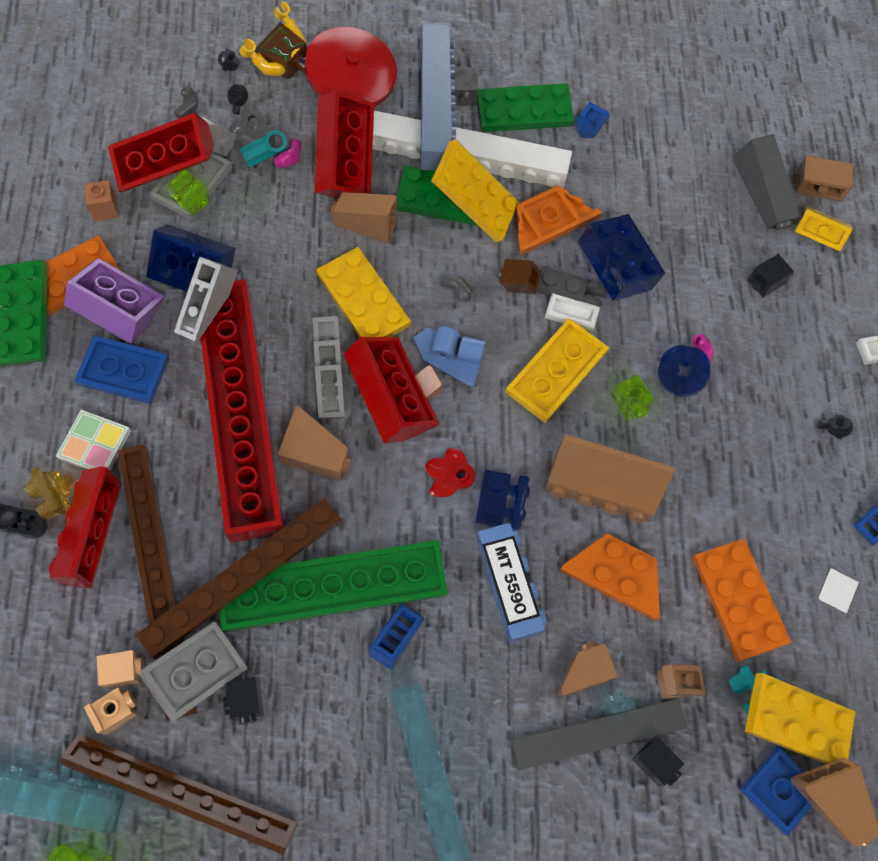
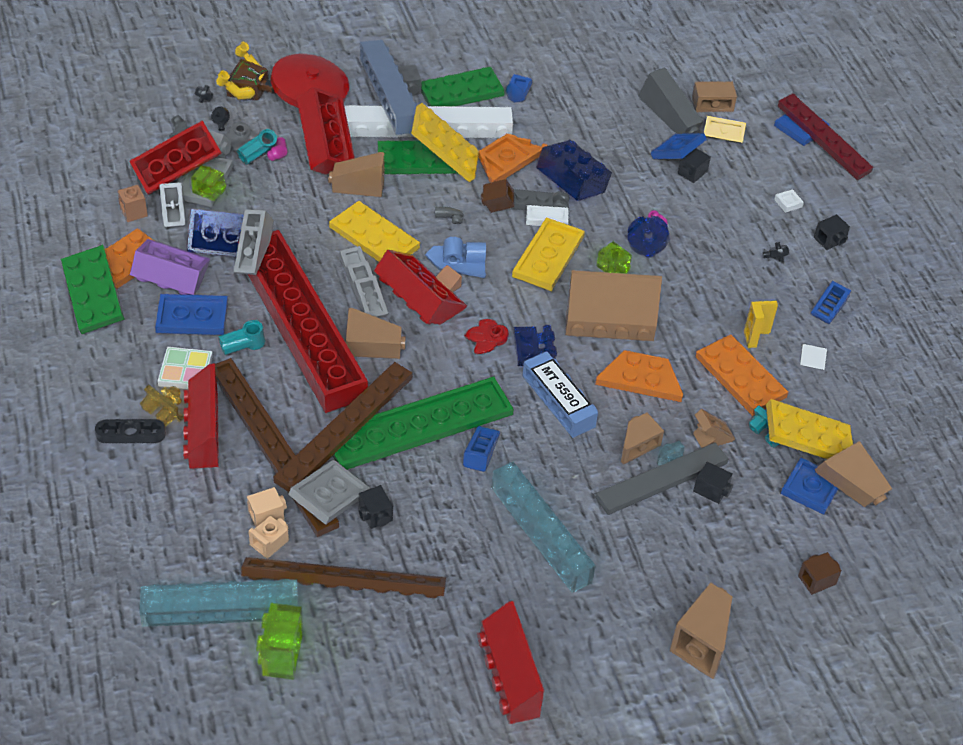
camera: 15 degrees left, 20 degrees down
none -> light grey slope [159,183,185,227]
none -> teal piece [218,320,265,355]
none -> blue tile [651,133,707,159]
none -> yellow panel [744,301,778,348]

